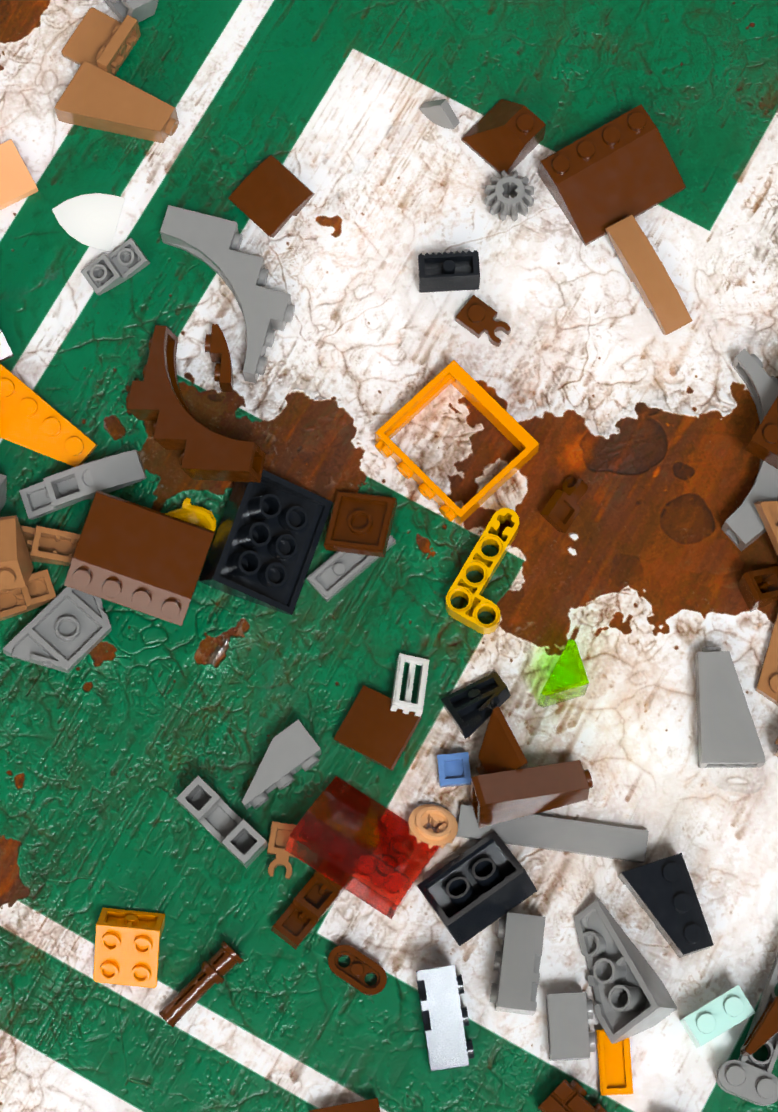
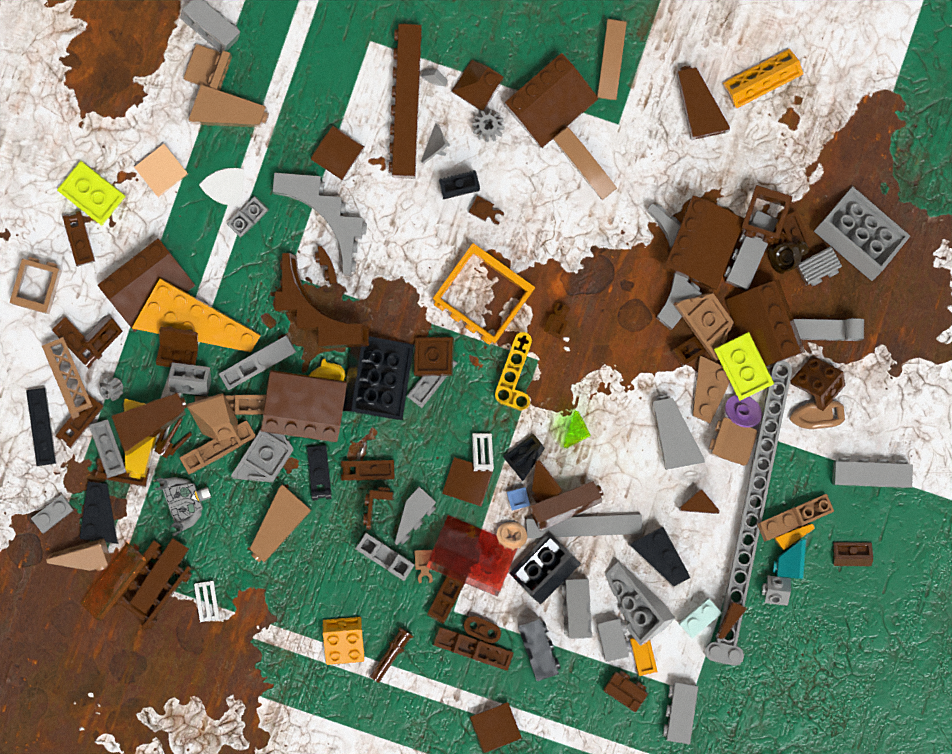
camera: 15 degrees left, 10 degrees up
none -> medium nougat slope [250,485,312,562]
none -> black plate [307,446,332,501]
none -> reddish brown plate [341,460,395,481]
none -> reddish brown bracket [363,487,394,529]
none -> reddish brown brick [389,24,422,179]
none -> light grey piece [421,124,450,164]
none -> reddish brown slope [432,626,514,671]
none -> medium nougat slope [597,19,627,100]
none -> reddish brown slope [679,489,719,514]

